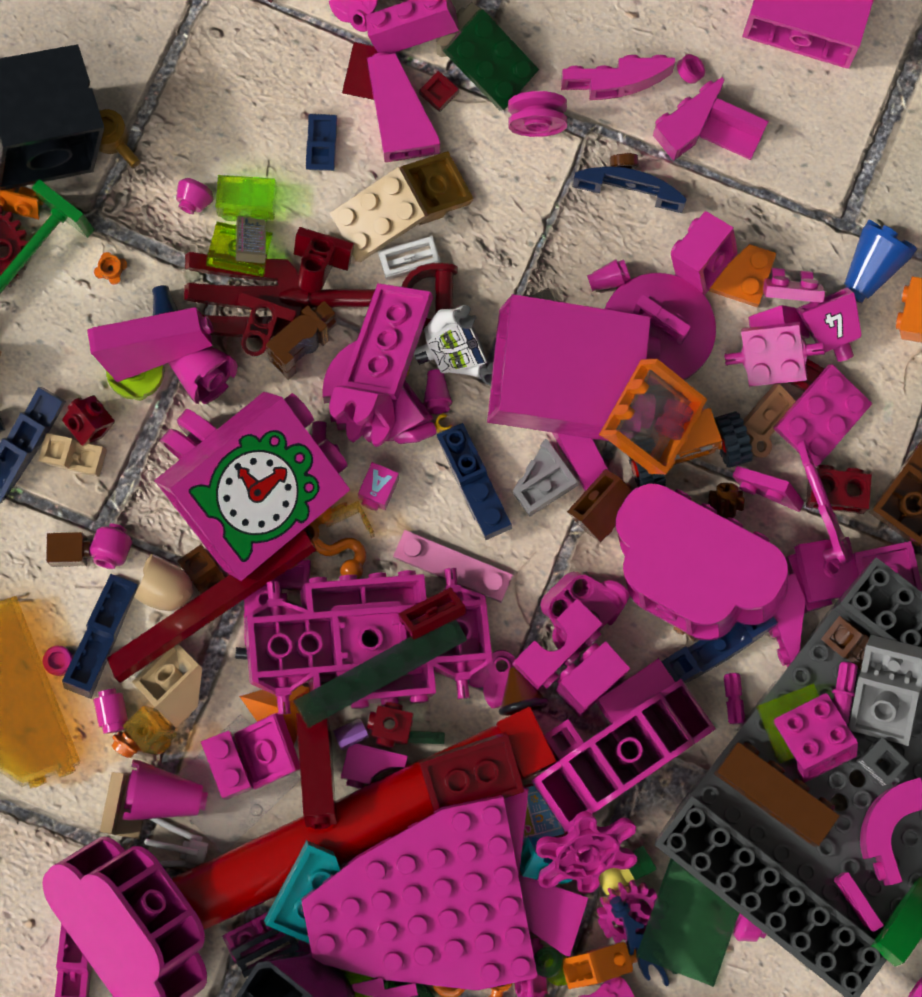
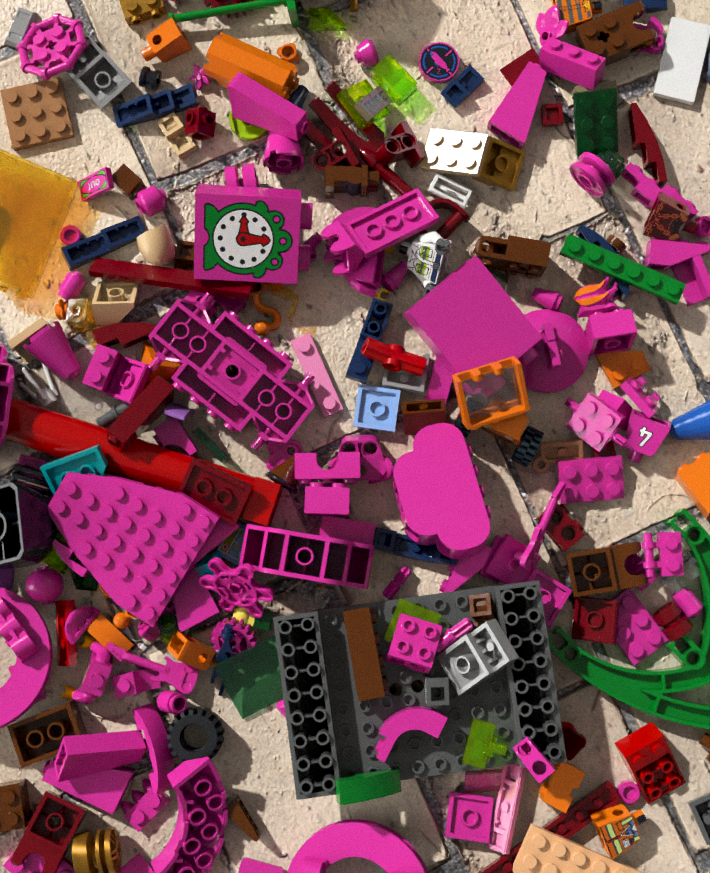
camera: 50 degrees right, 5 degrees up
clear green plate [293,619,467,728] -> none
dark pink brick [358,462,399,511] -> none
dark red brick [367,702,414,748] -> none
dark red tile [398,587,467,640] -> none
dark pink brick [544,719,584,762] -> none
clear pink wheel [654,399,694,440] -> none
reddish brown gear [708,483,745,519] -> none
dark pink wing [732,466,804,512] -> none
dark pink tile [834,872,884,932] -> none
none -> dark pink tile [78,167,114,202]
none -> dark red slope [92,322,156,349]
none -> dark grey pin [96,402,130,428]
none -> dark pink plant [189,64,211,90]
none -> orange brick [203,32,300,100]
none -> clear neon green tile [308,8,346,31]
none -> light blue plate [353,384,401,433]
none -> red piece [361,337,427,377]
none -> tile [418,42,460,84]
none -> reddish brown brick [472,235,551,279]
none -> green plate [559,234,686,305]
none -> dark pink hair [573,276,621,318]
none -> clear green head [597,149,626,180]
none -> dark red slope [627,103,668,188]
none -> dark red torso [643,191,698,241]

